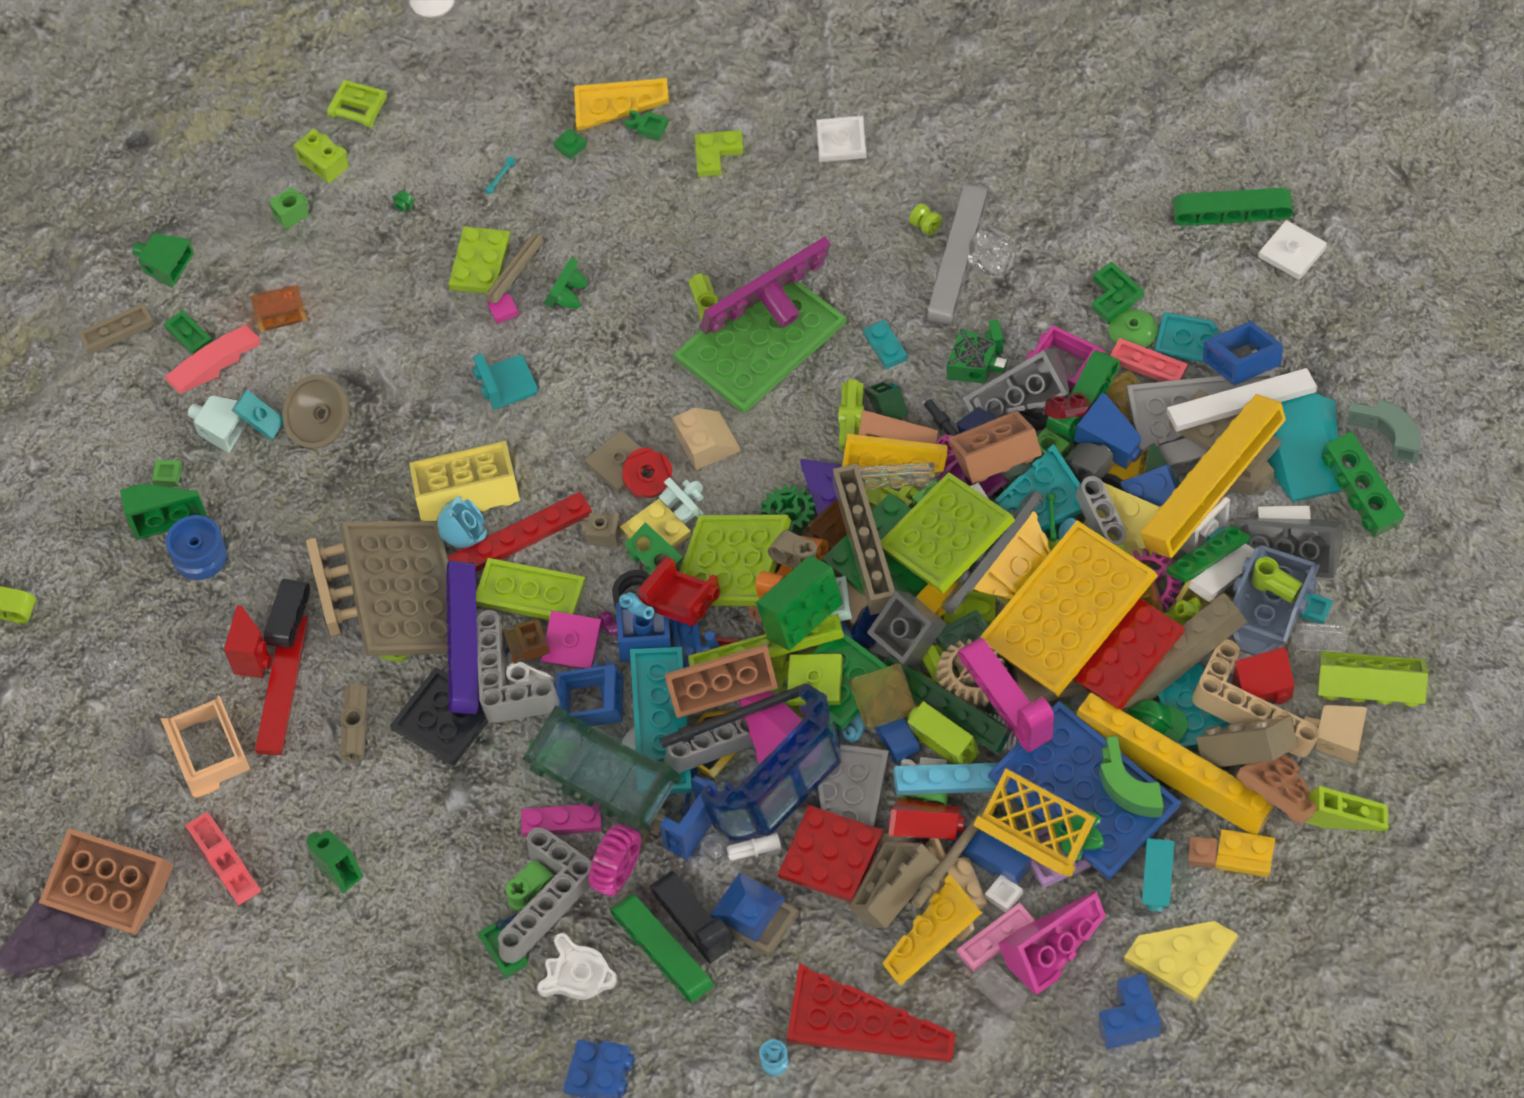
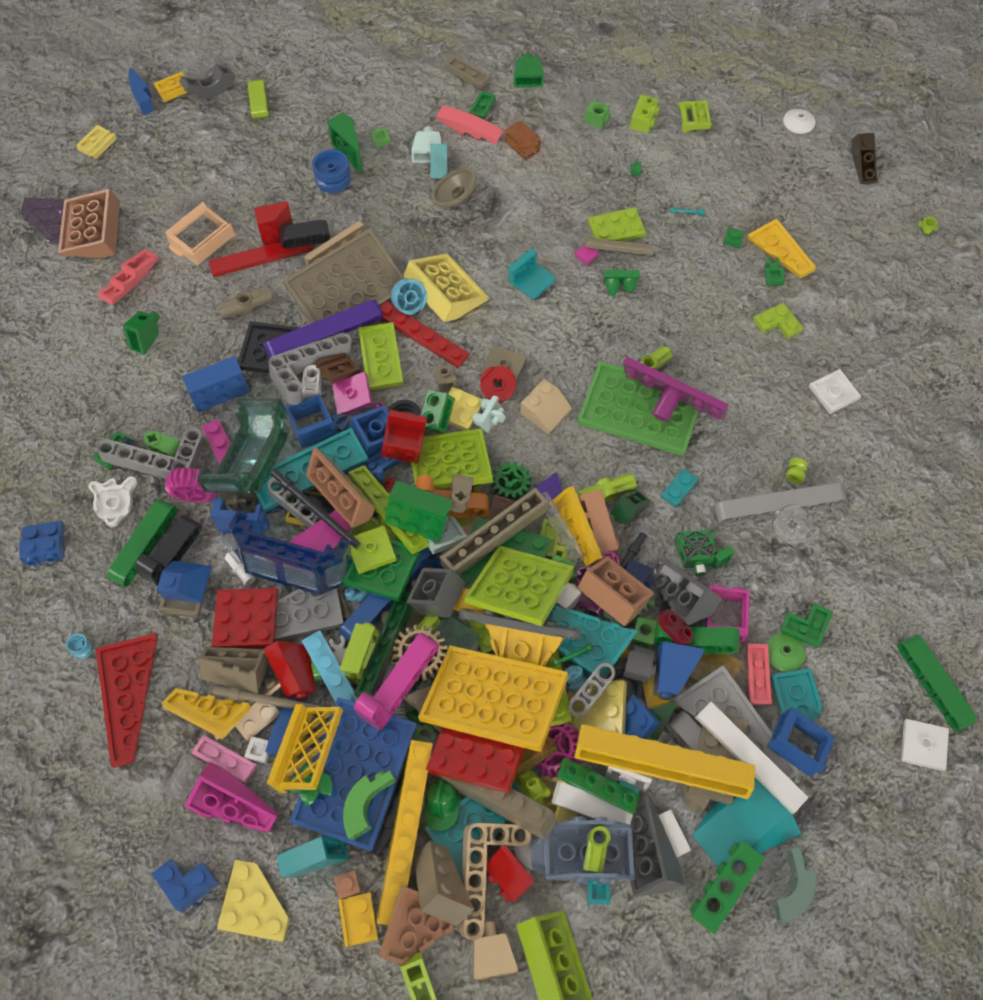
camera: 60 degrees right, 5 degrees up
medium azure arm [619,592,654,619] -> none
clear yellow plate [849,663,915,730] -> none
none -> blue brick [182,356,249,412]

